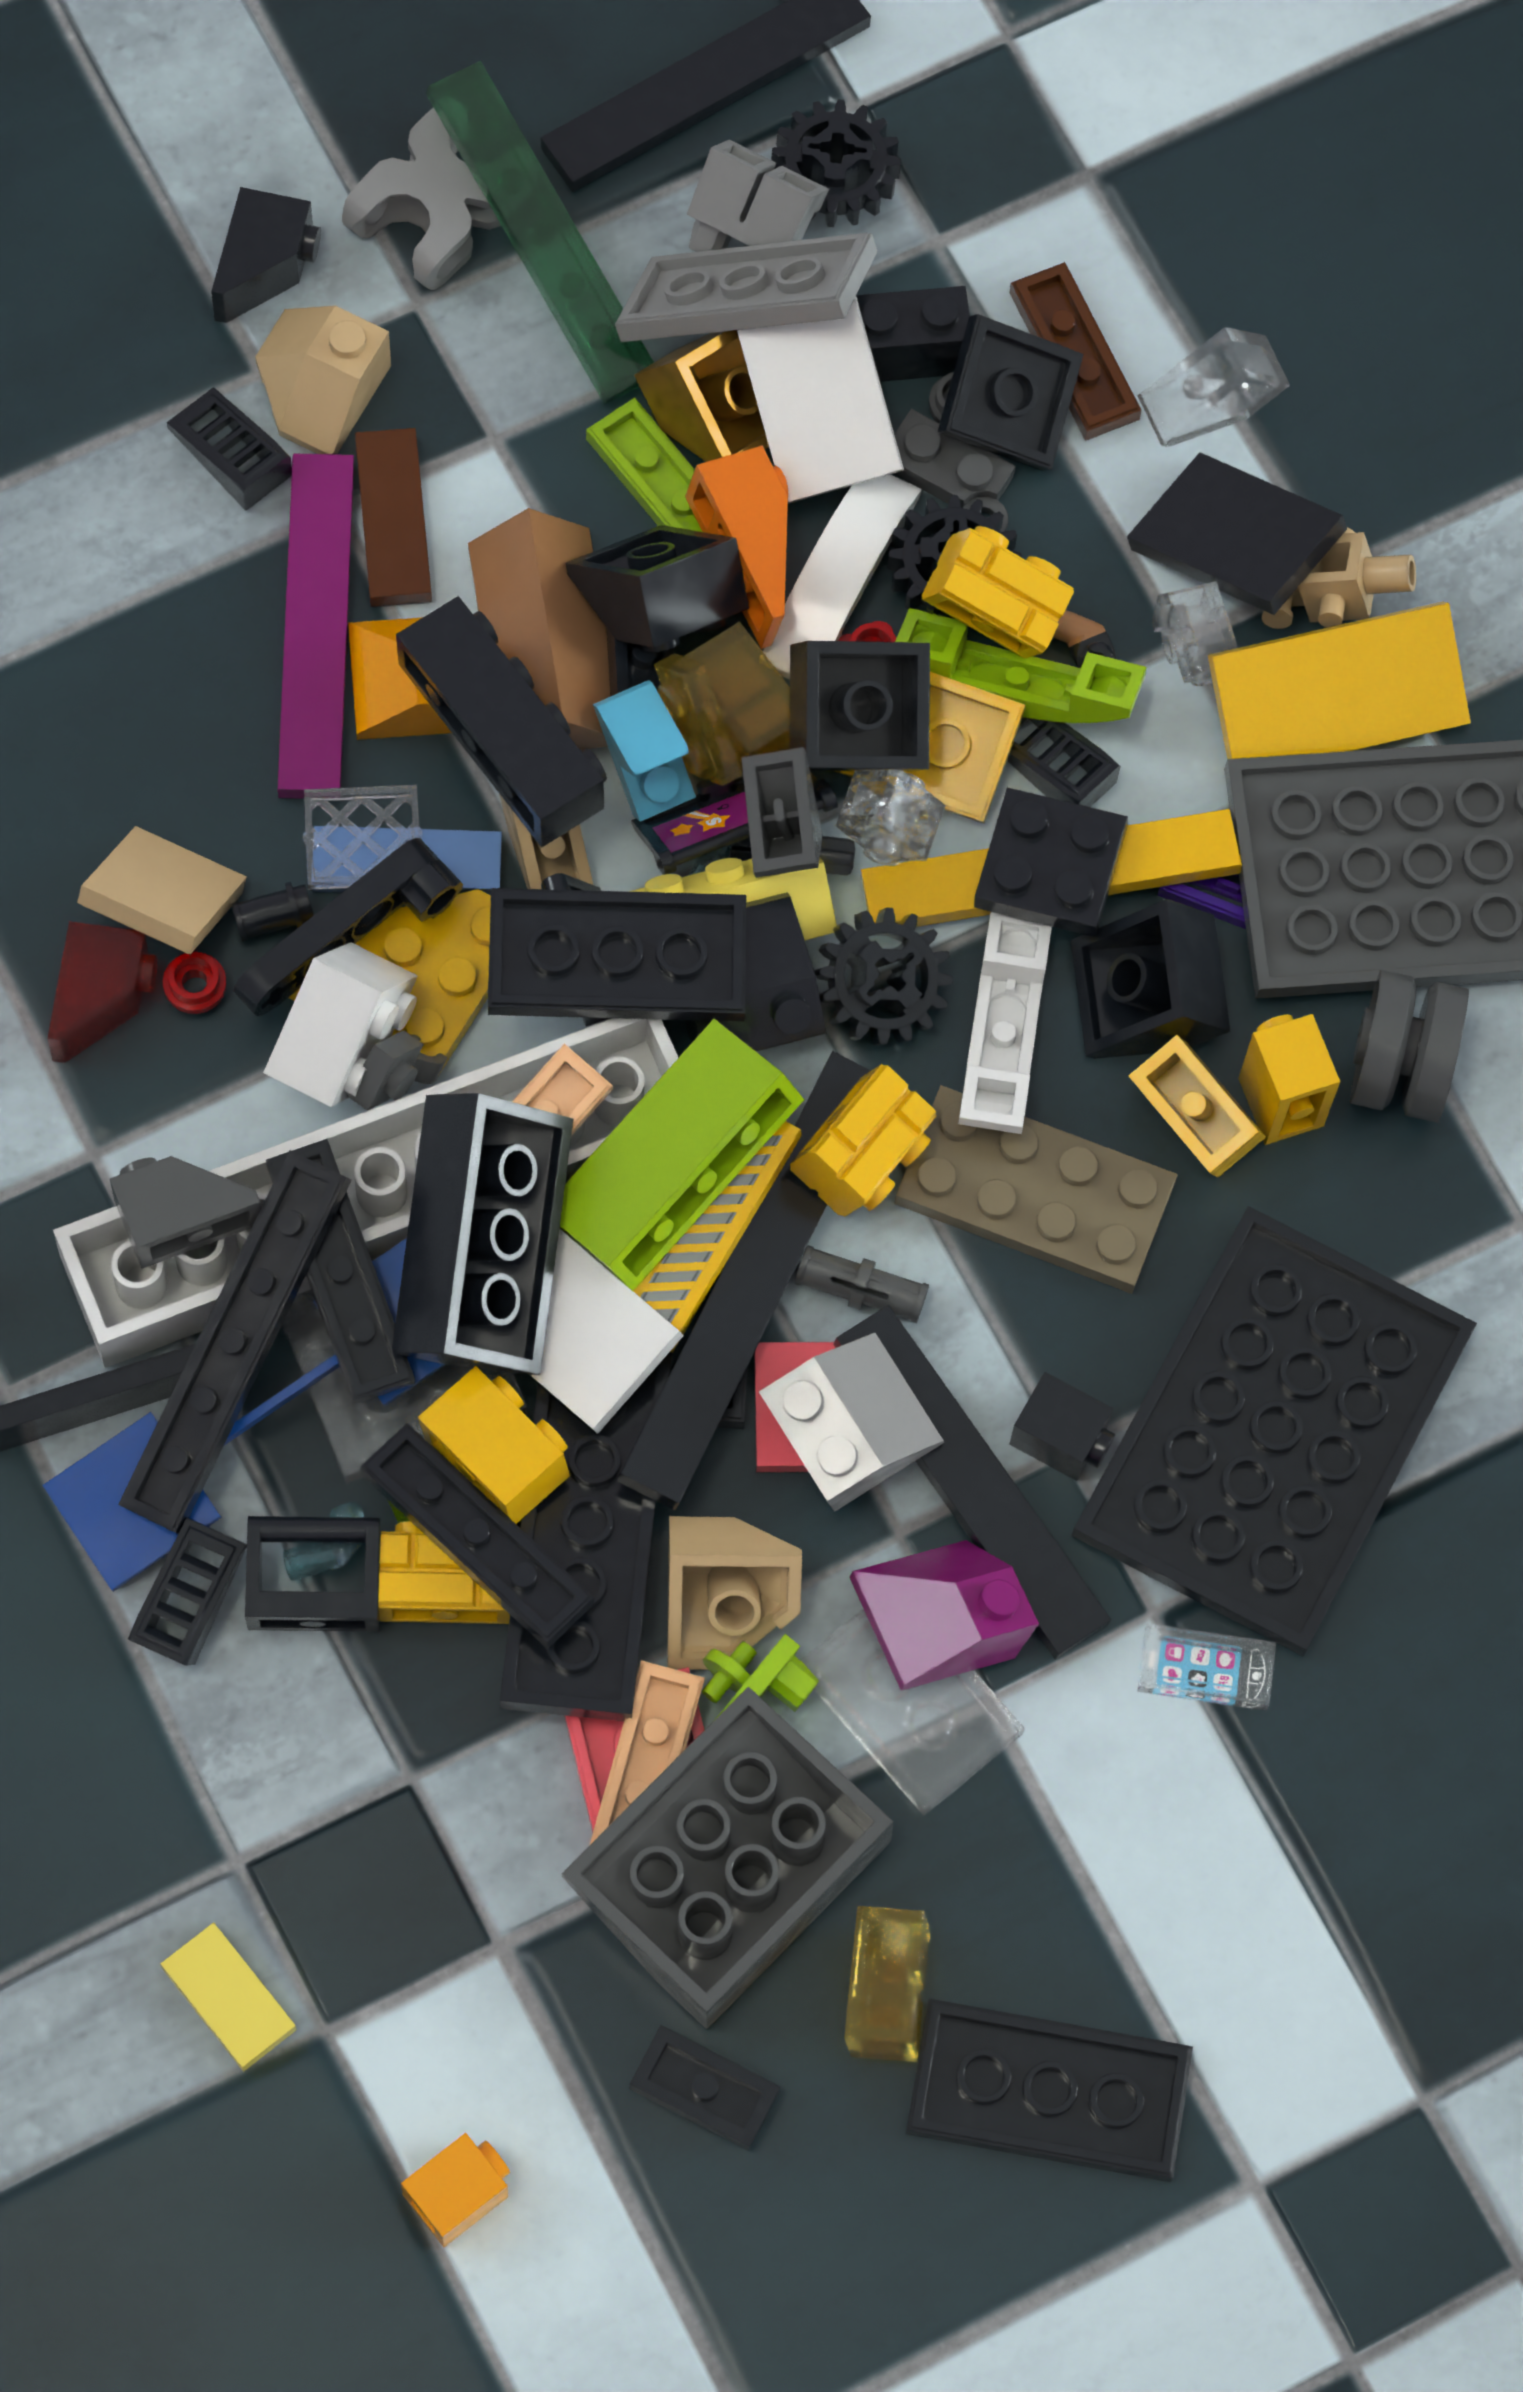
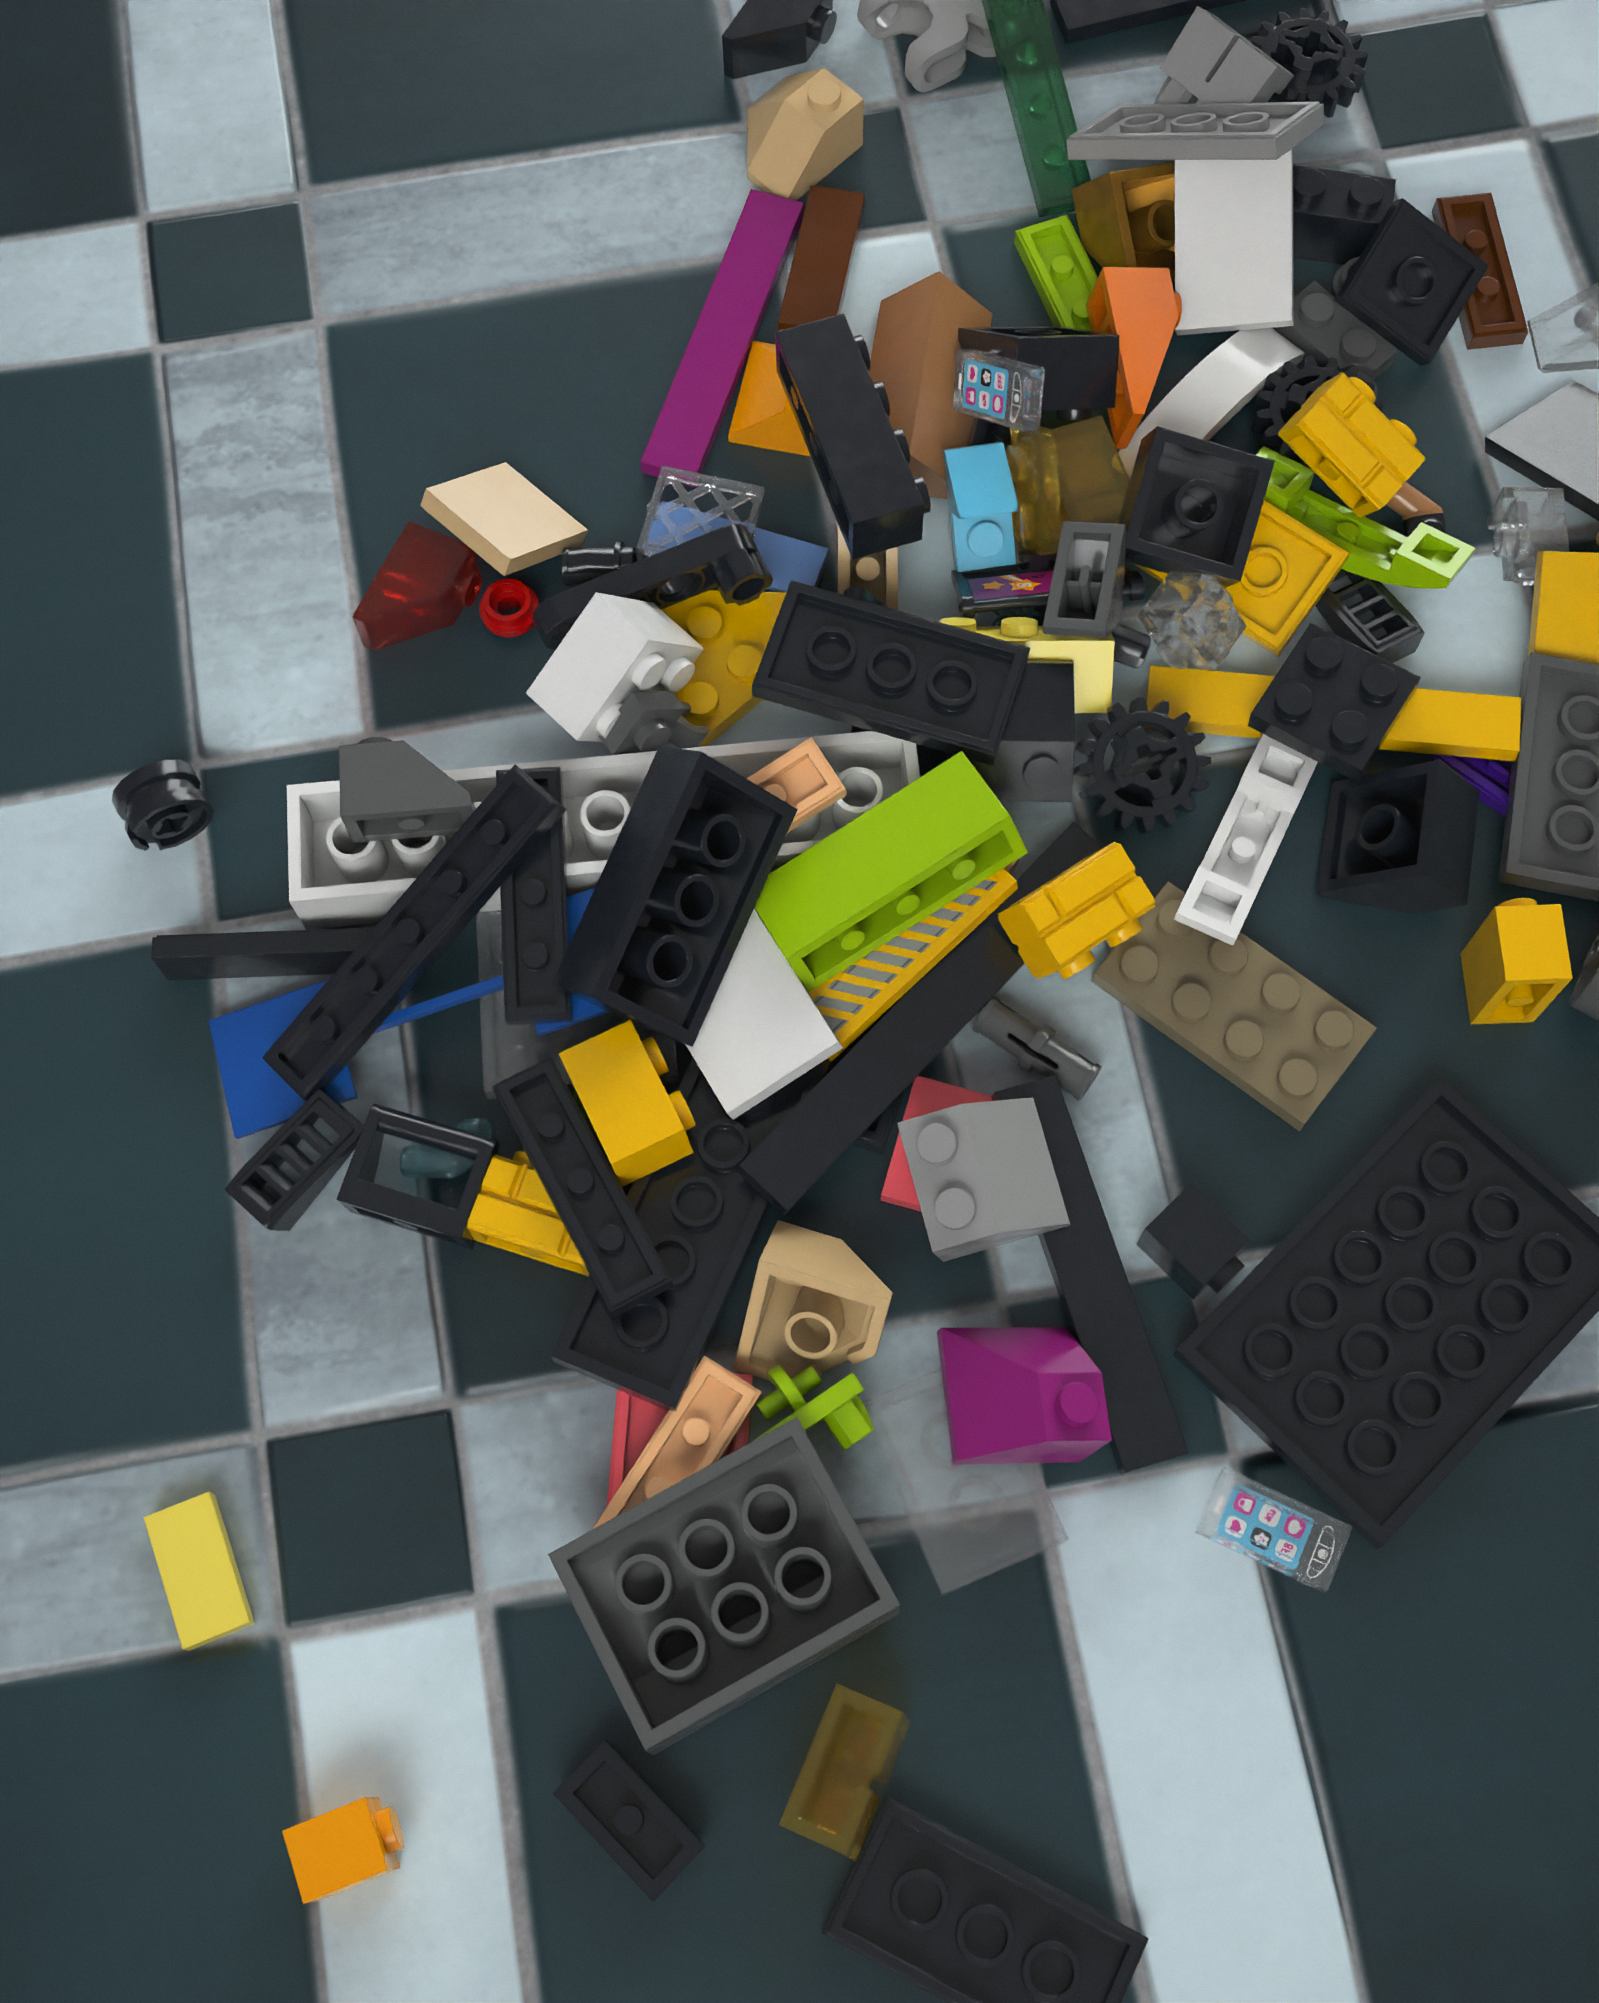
camera: 25 degrees right, 0 degrees up
black slope [167,387,292,511] -> none
yellow brick [1128,1035,1266,1178] -> none
none -> clear tile [952,349,1045,431]

